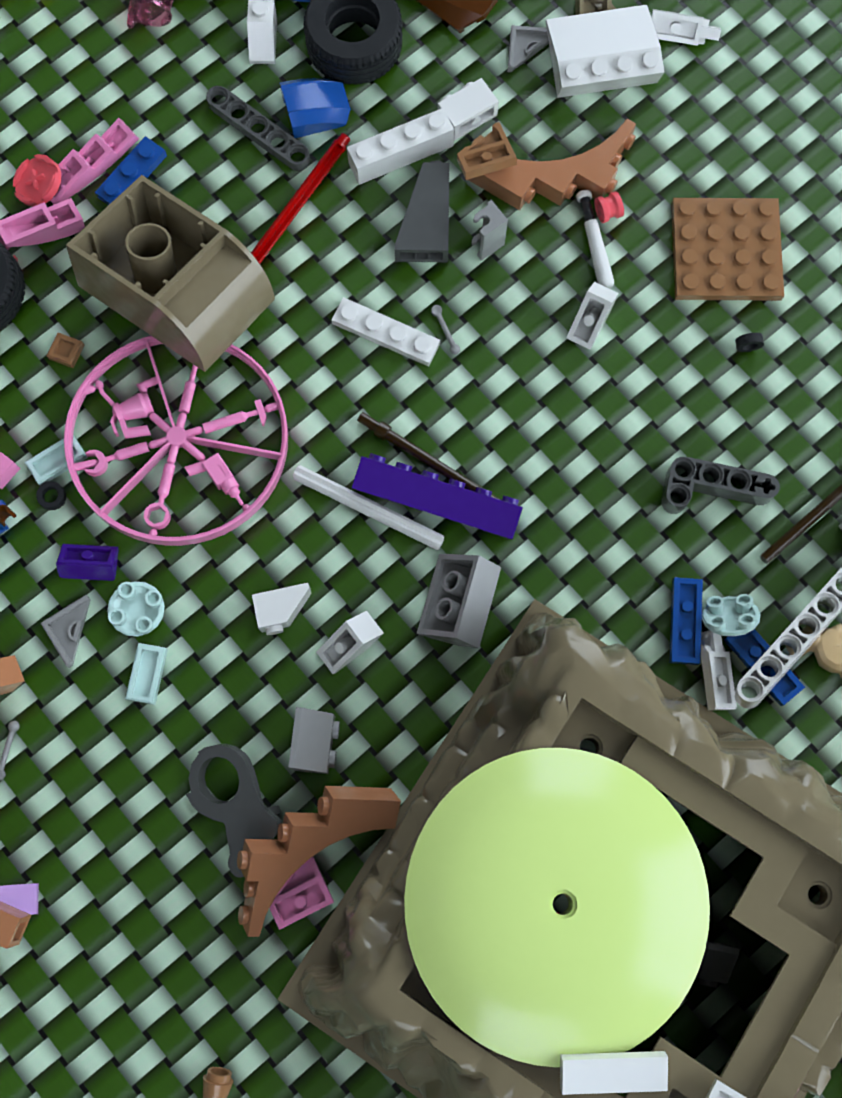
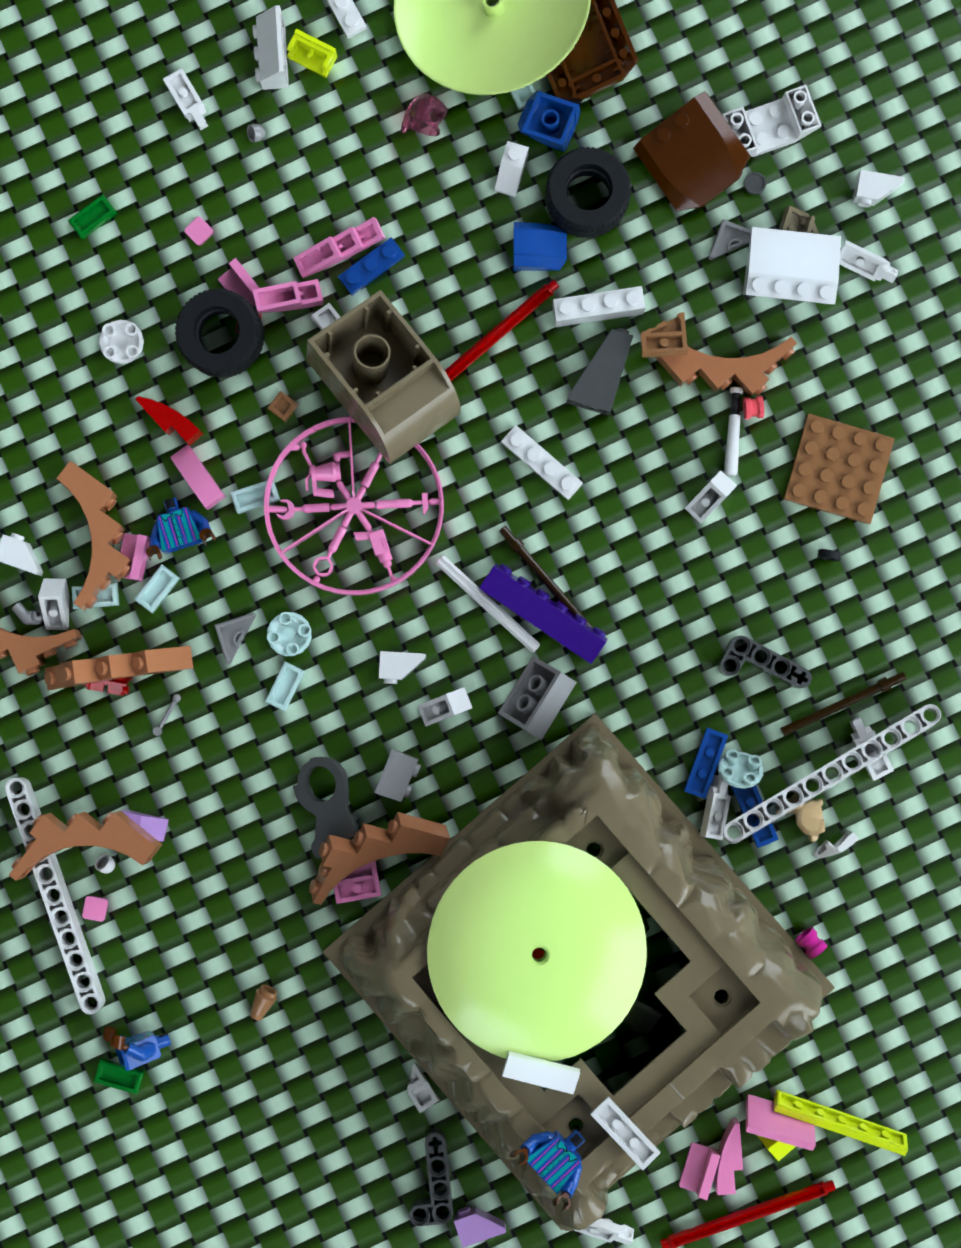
camera: 20 degrees right, 10 degrees up
coral tile [13,154,61,207] -> none
black piece [36,481,66,510] -> none
dark purple slope [56,544,119,581] -> none
dark grey beam [206,86,310,171] -> none
light grey hinge [431,305,460,355] -> none
white brick [438,78,499,141] -> none
light grey hinge [472,200,508,261] -> none

